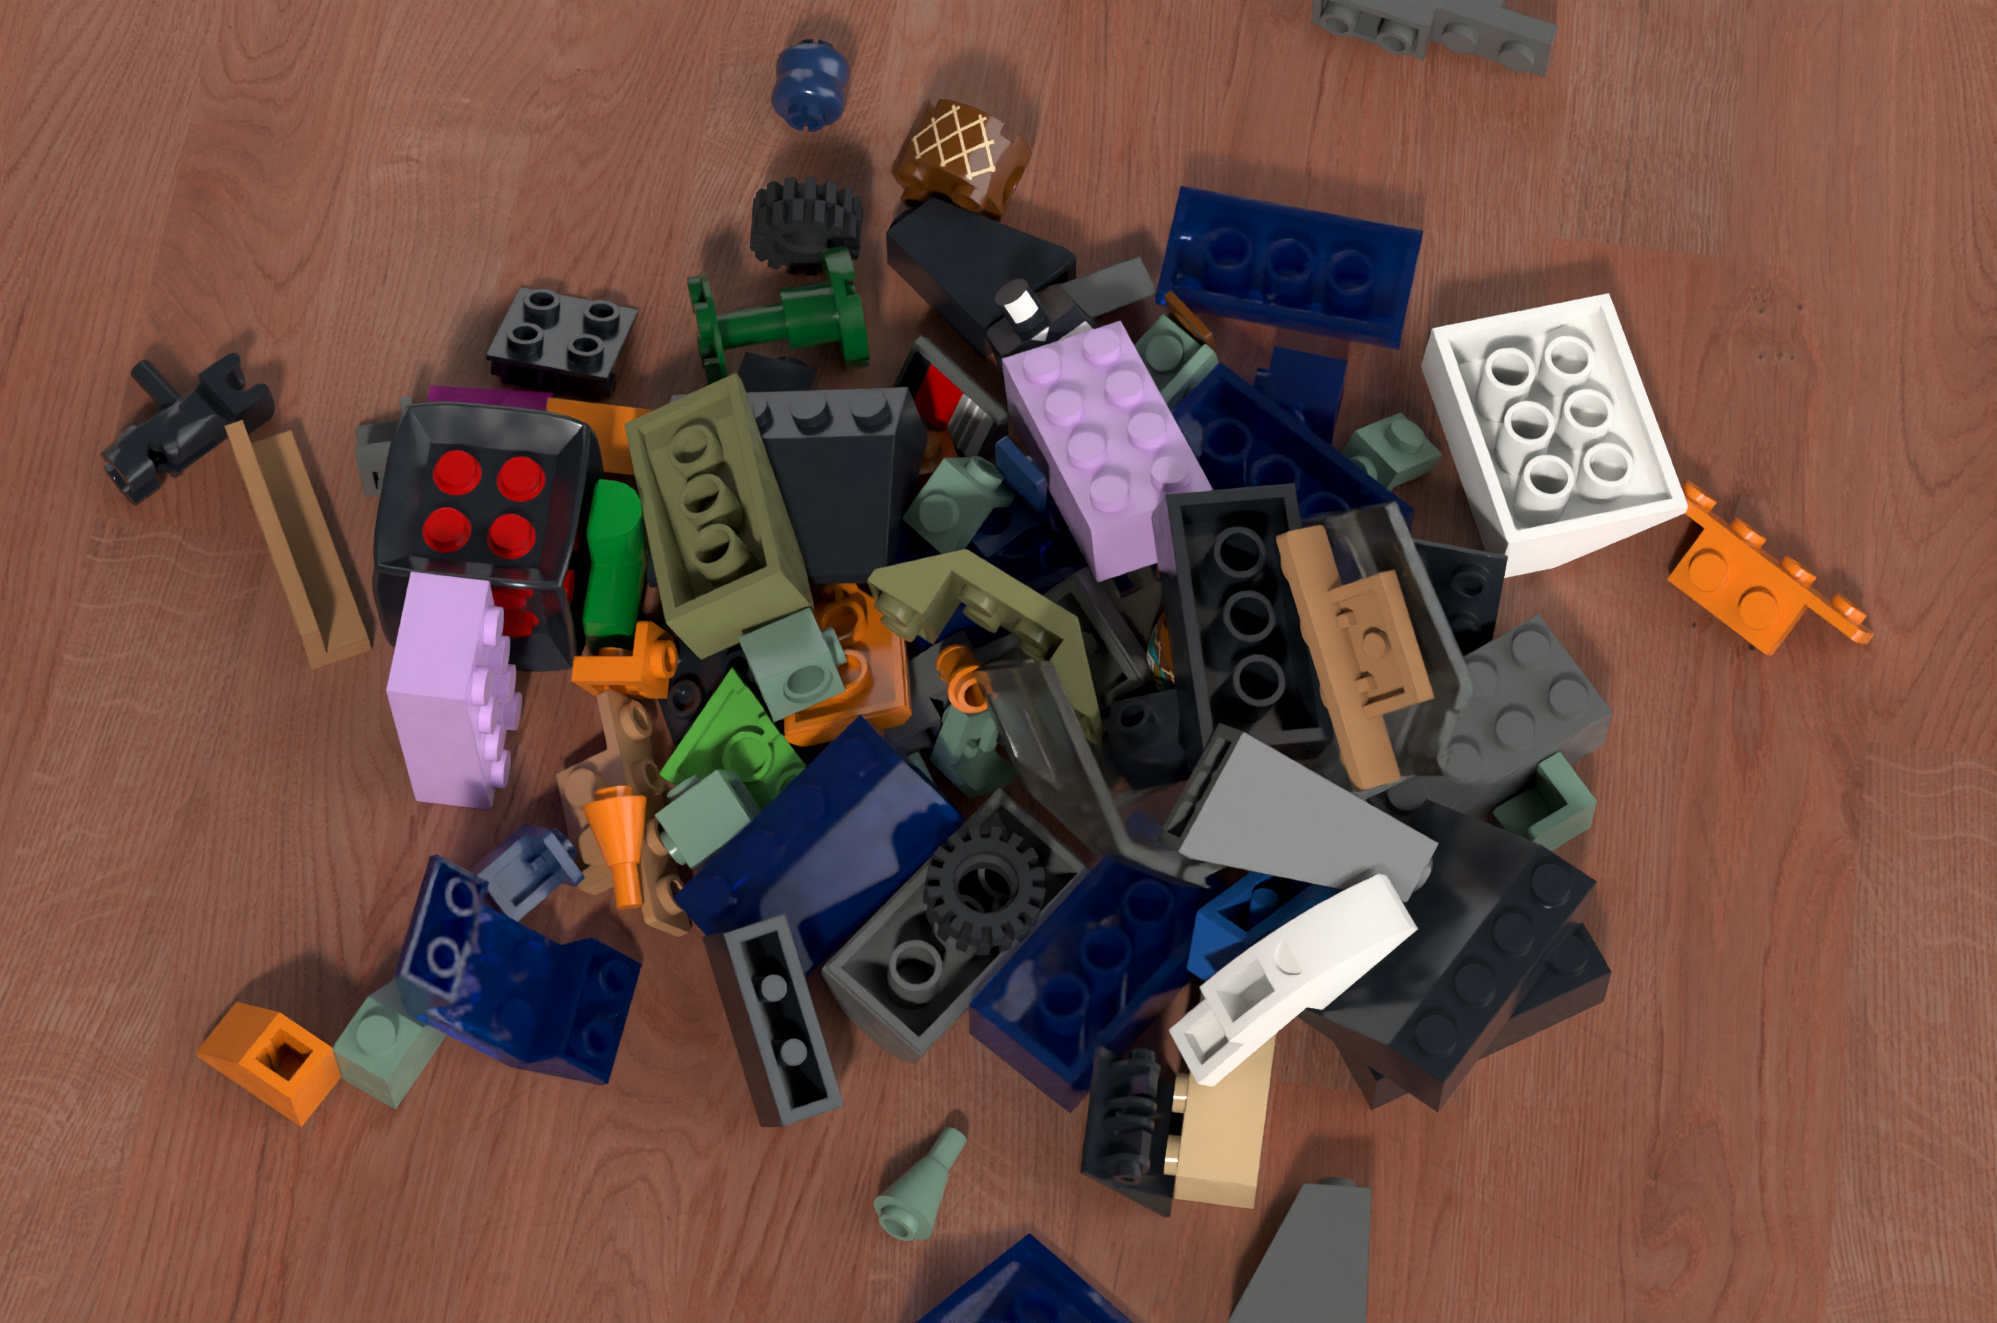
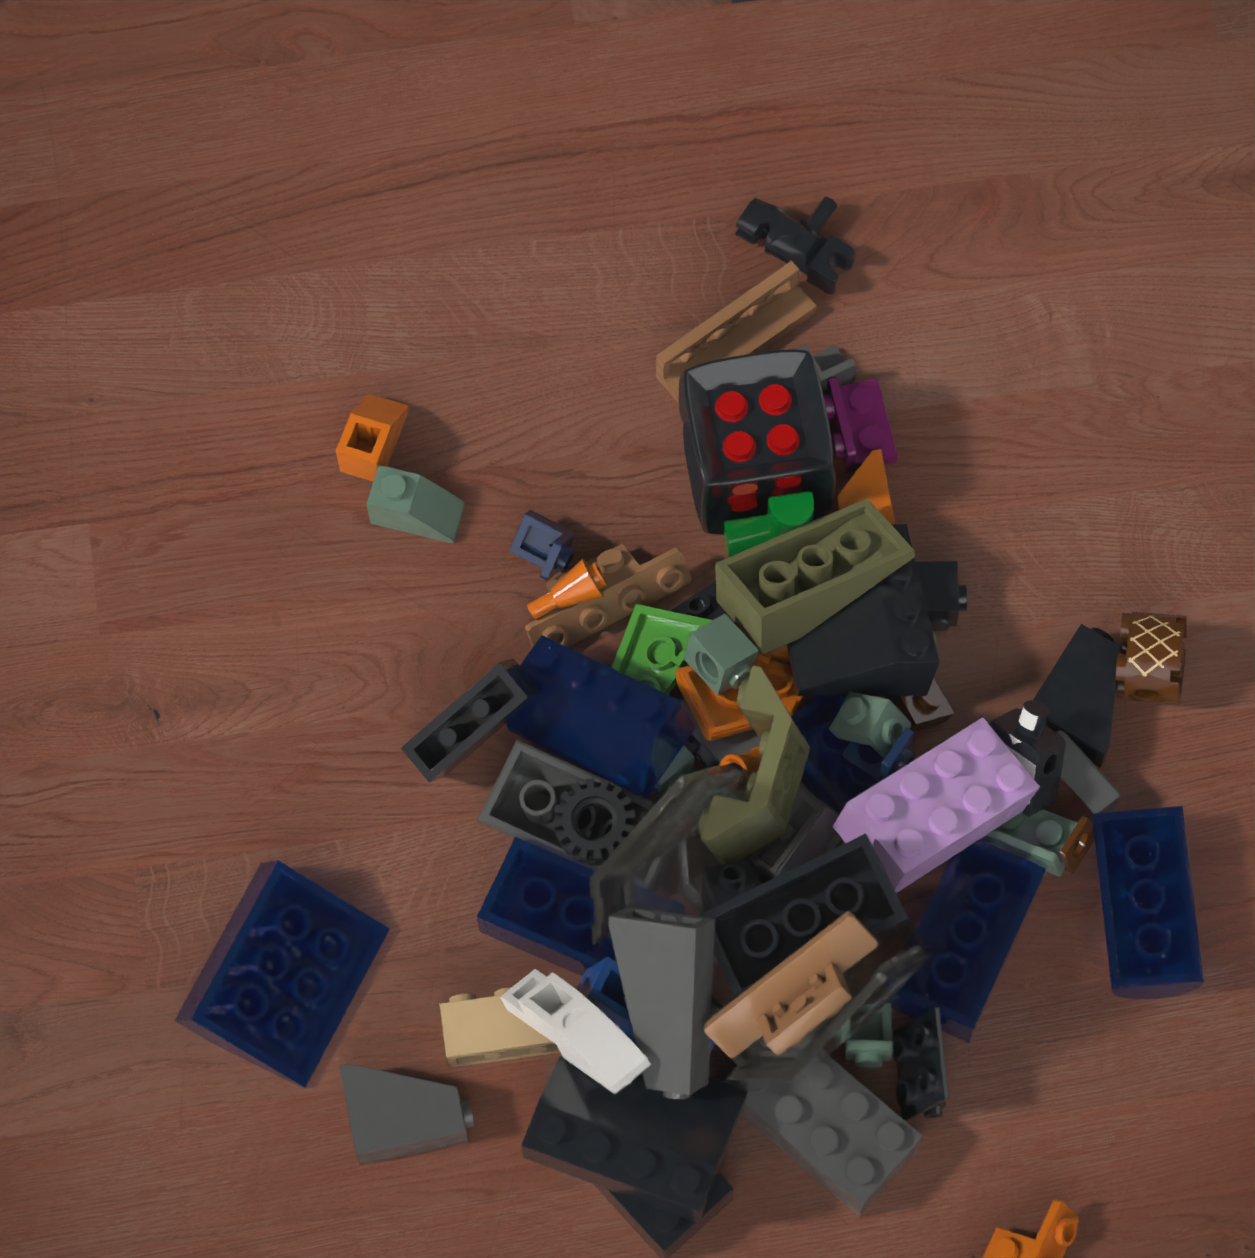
camera: 75 degrees right, 5 degrees up
lavender brick [386,572,522,810] -> none
clear blue slope [393,854,642,1085] -> none
black hinge [486,287,639,402] -> none
orange bracket [571,621,678,699] -> none
sand green brick [655,769,771,869] -> none
dark green piece [687,245,870,385] -> none
black tyre [750,177,863,276] -> none
dark blue piece [771,39,850,132] -> none
sand green cone [873,1127,967,1241] -> none
slope [893,335,1008,461] -> none
black hinge [1080,1046,1182,1217] -> none
clear blue brick [1251,346,1348,444] -> none
sand green bracket [1330,412,1442,514] -> none
white slope [1421,293,1688,578] -> none
sand green panel [1493,751,1597,851] -> none

